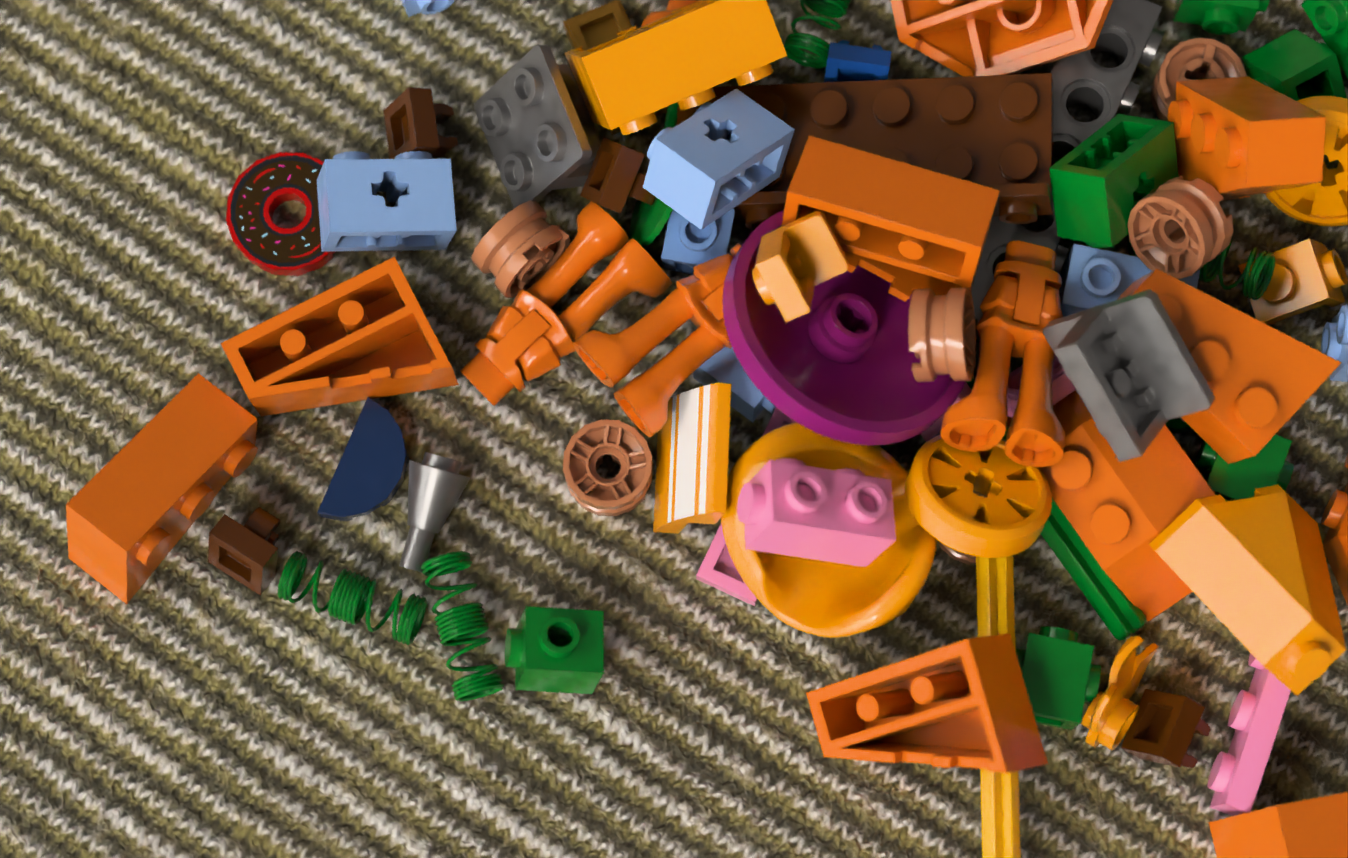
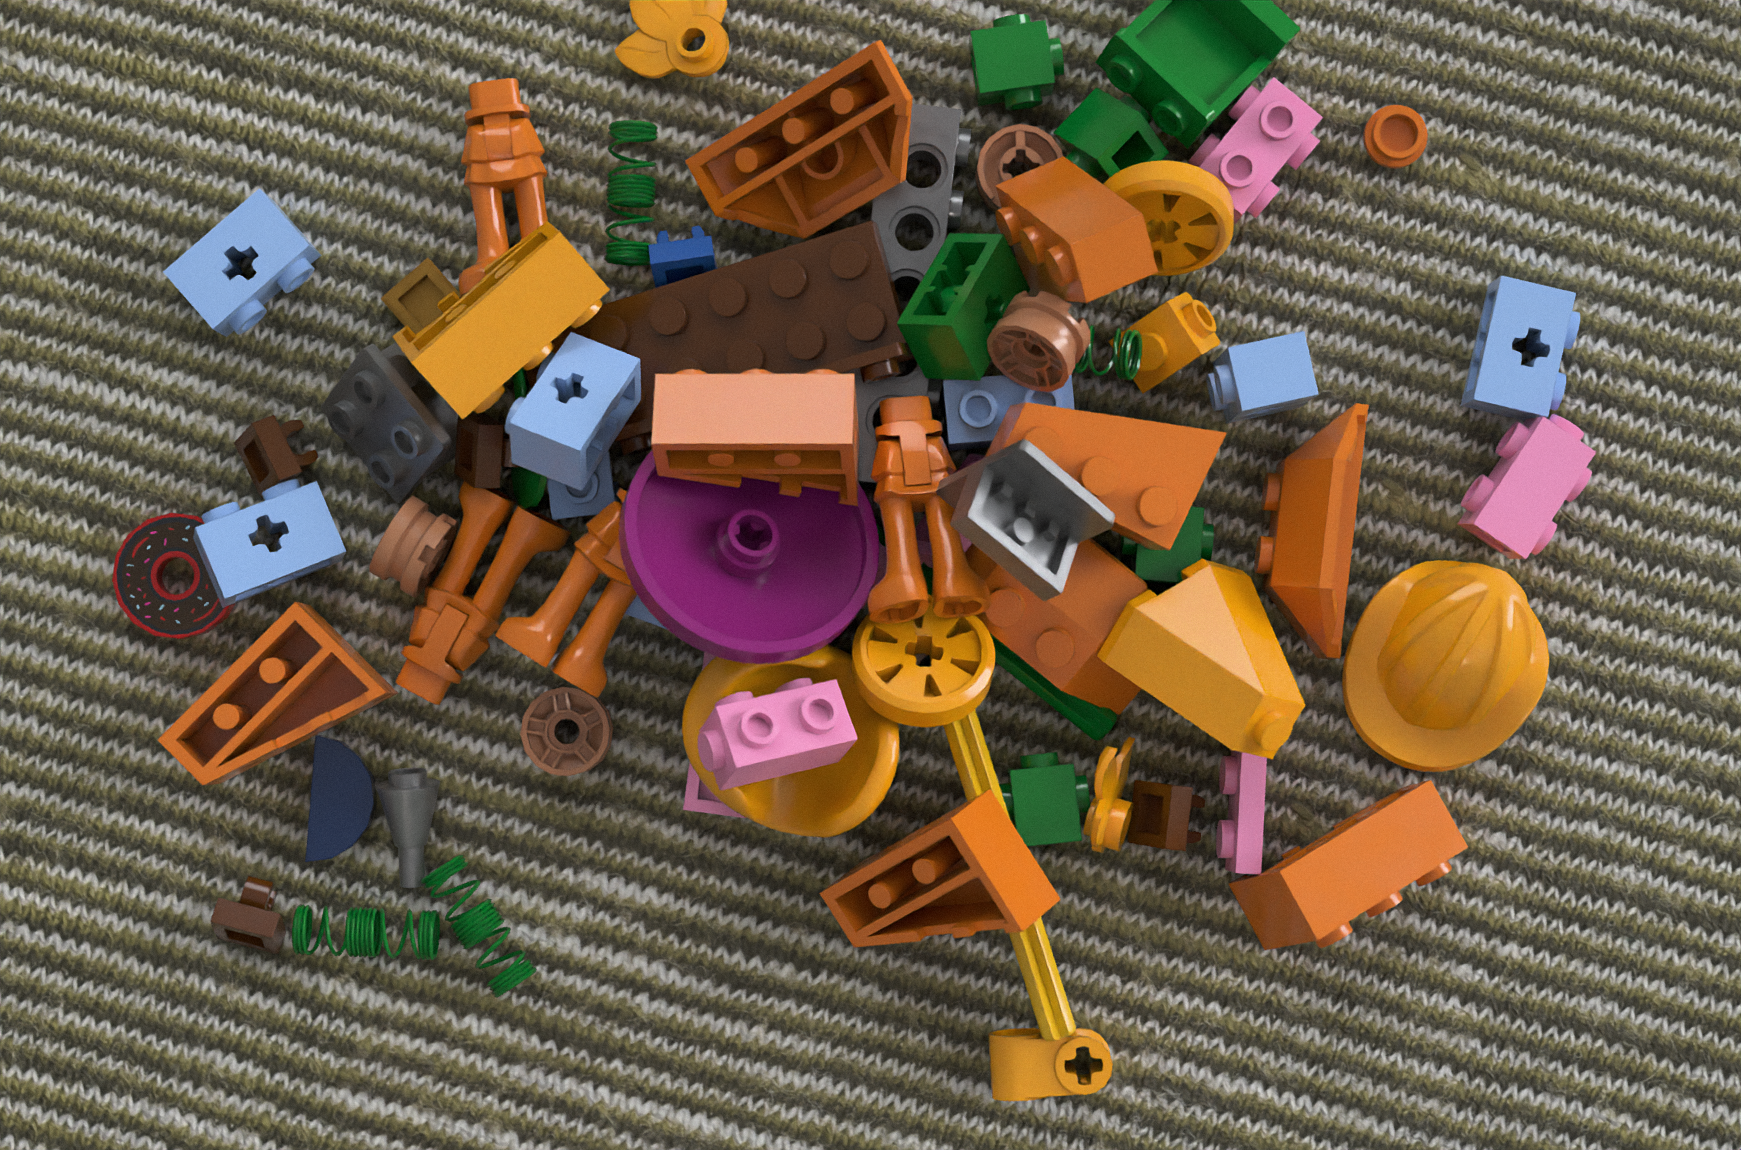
camera: 20 degrees left, 10 degrees up
orange wedge [66,373,258,604] -> none
green brick [505,606,604,694] -> none
slope [653,383,731,534] -> none
light orange bracket [752,211,848,322] -> none
nougat wheel [909,287,976,382] -> none

